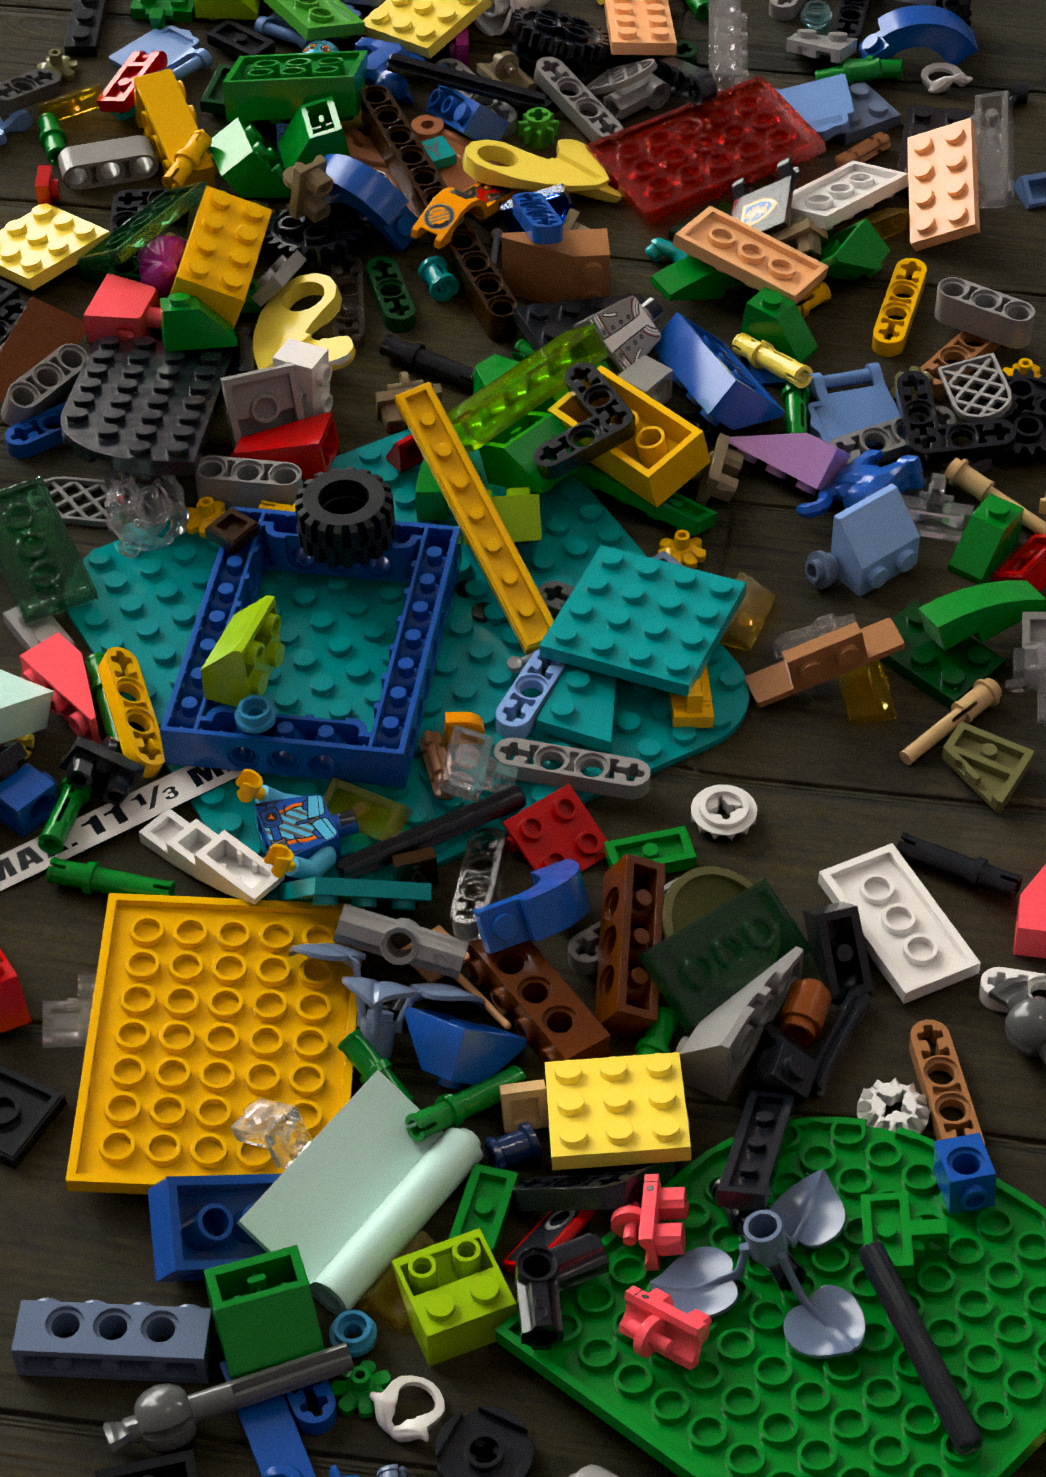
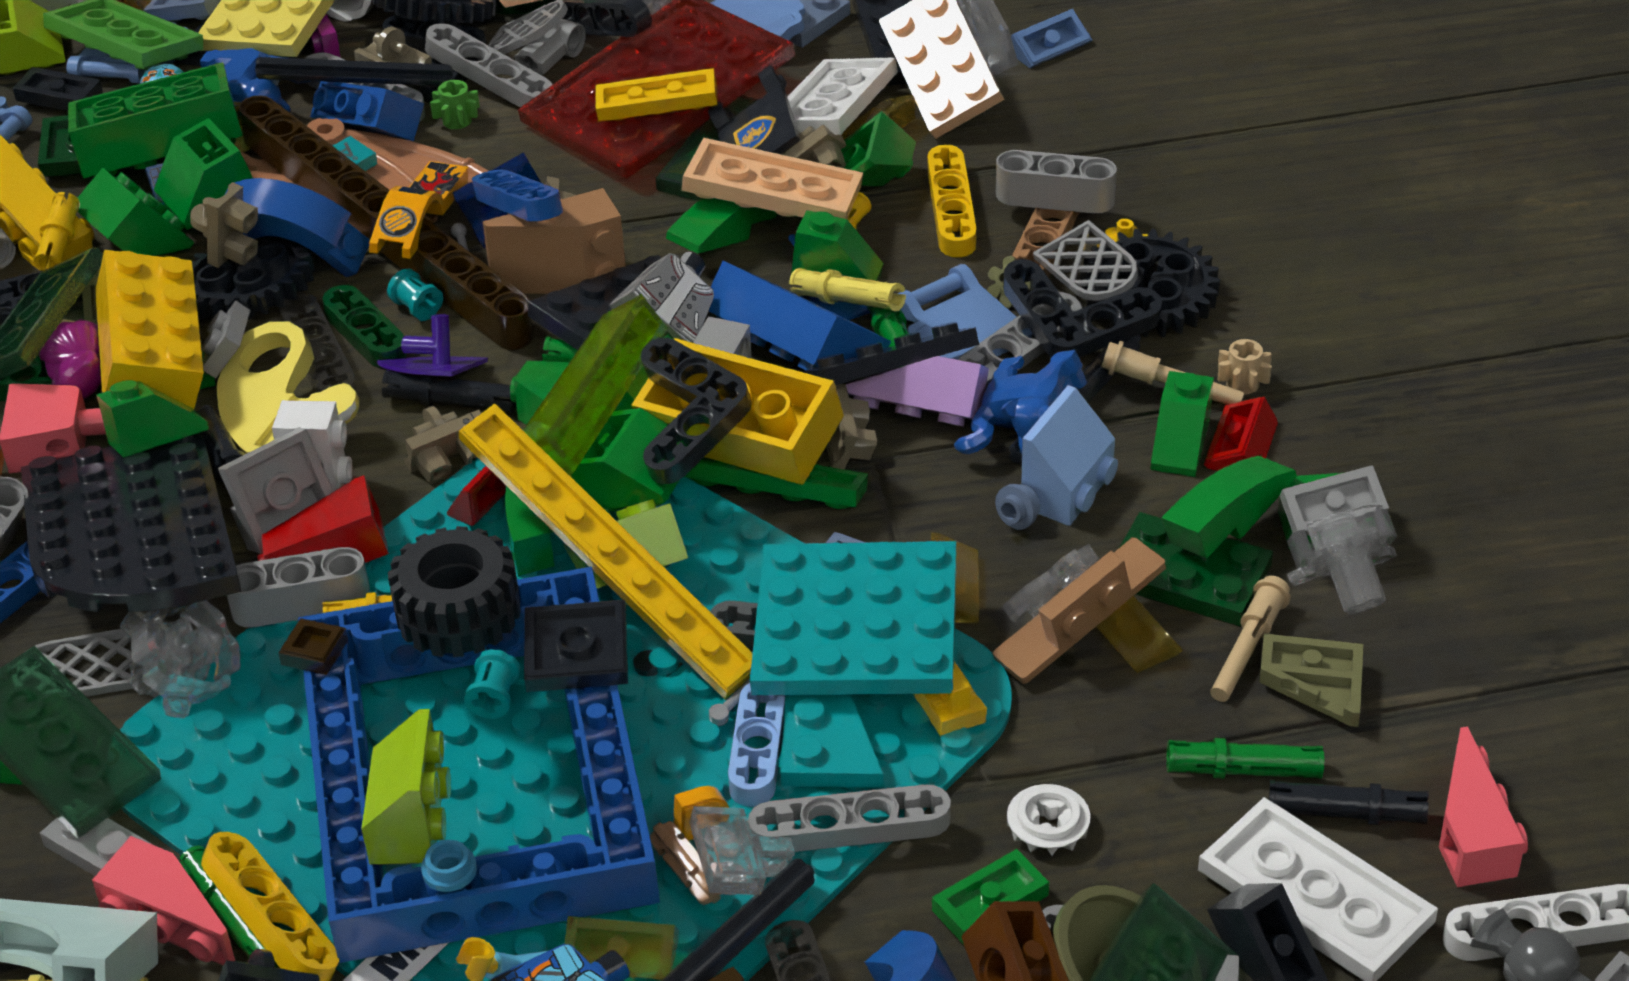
camera: 20 degrees left, 5 degrees down
yellow plant [185,496,226,539] -> none
light yellow animal [462,139,622,203] -> none
red hinge [502,783,608,872] -> none
teal arm [645,237,688,263] -> none
yellow plant [658,530,706,569] -> none
medium nougat axle [835,132,891,169] -> none
clear hinge [901,473,974,542] -> none
none -> dark purple shield [377,314,488,376]
none -> teal bush [464,649,521,719]
none -> black tile [524,600,628,692]
none -> yellow plate [596,68,717,122]
none -> black plate [802,322,980,385]
none -> green pin [1166,738,1324,779]

